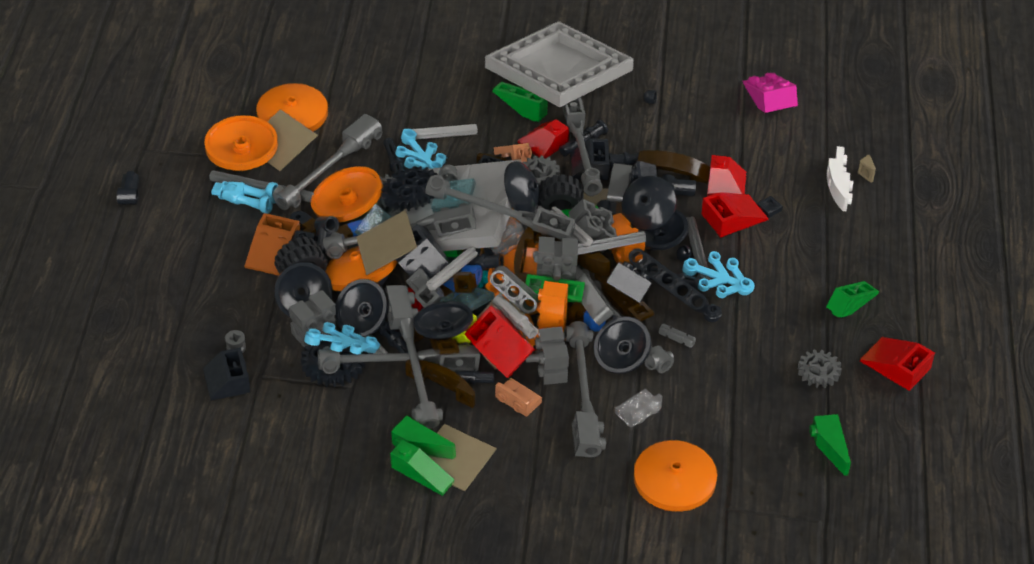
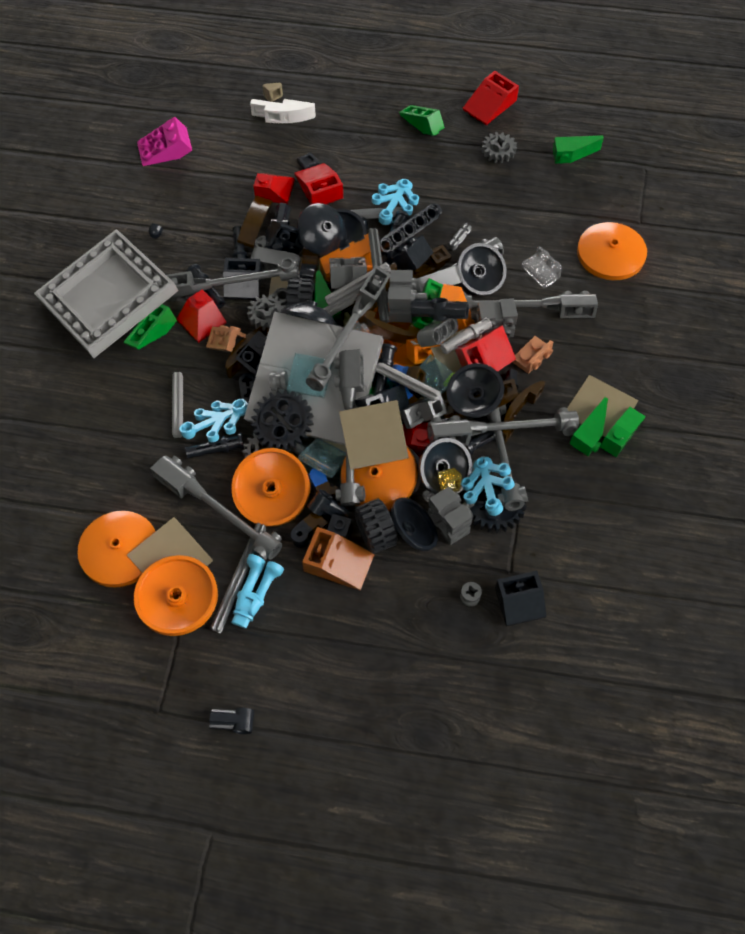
camera: 85 degrees left, 15 degrees up
none -> black piece [411,298,469,321]
none -> clear yellow slope [438,468,462,492]

